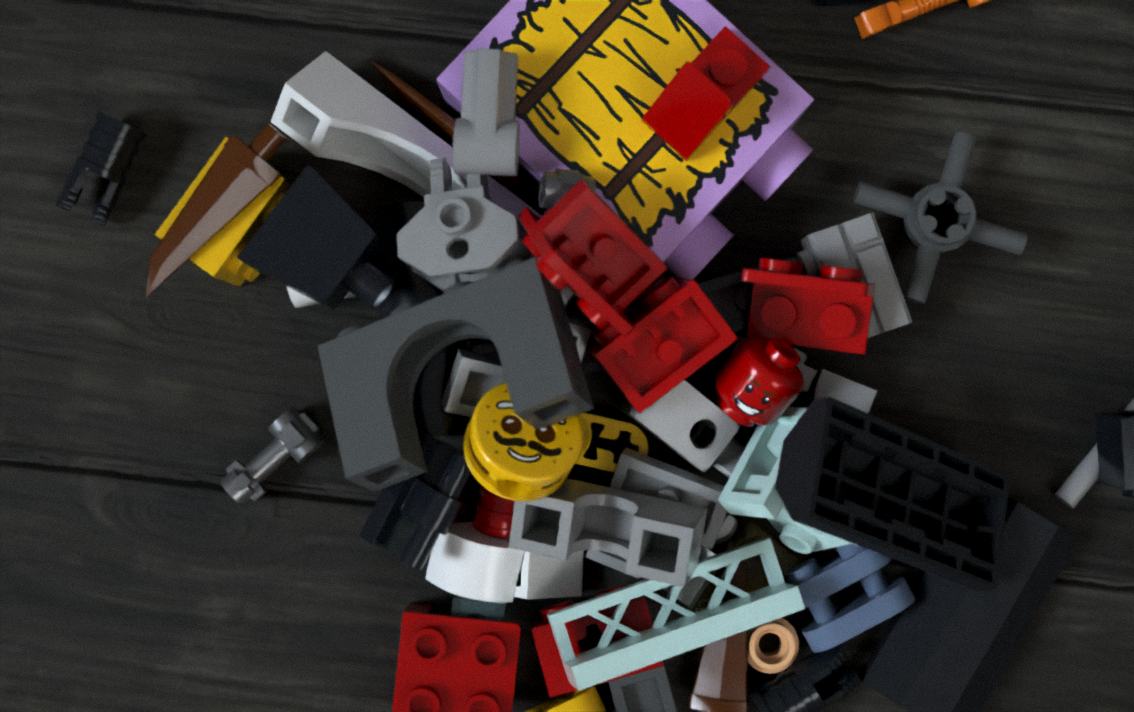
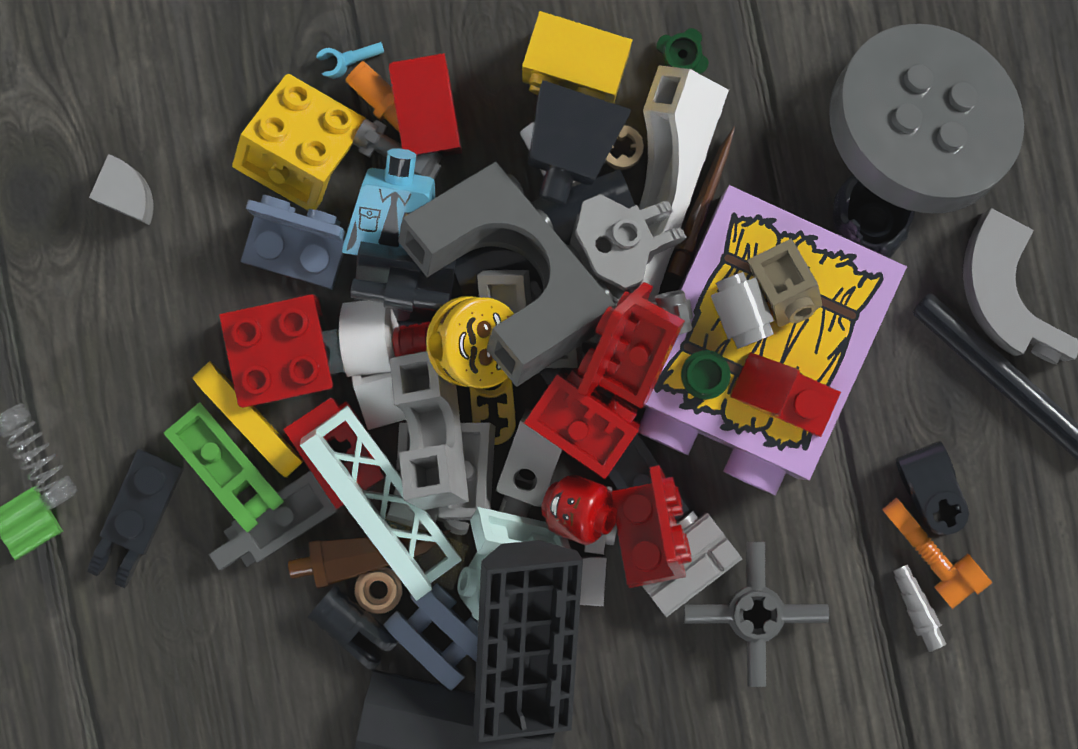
camera: 65 degrees right, 0 degrees up
reddish brown bar [145,123,287,299] -> none
light grey piece [453,49,520,176] -> none
none -> yellow bracket [232,74,366,210]
none -> sand blue bracket [241,195,347,290]
none -> medium azure hand [316,42,384,79]
none -> medium azure torso [342,148,435,255]
none -> orange pin [345,61,399,132]
none -> red panel [389,53,462,156]
none -> tan bush [605,125,644,170]
none -> dark green plate [656,28,709,74]
none -> dark green plate [681,350,731,400]
none -> light grey brick [711,272,774,349]
none -> dark tan bracket [747,238,822,327]
none -> light grey animal [893,564,946,652]

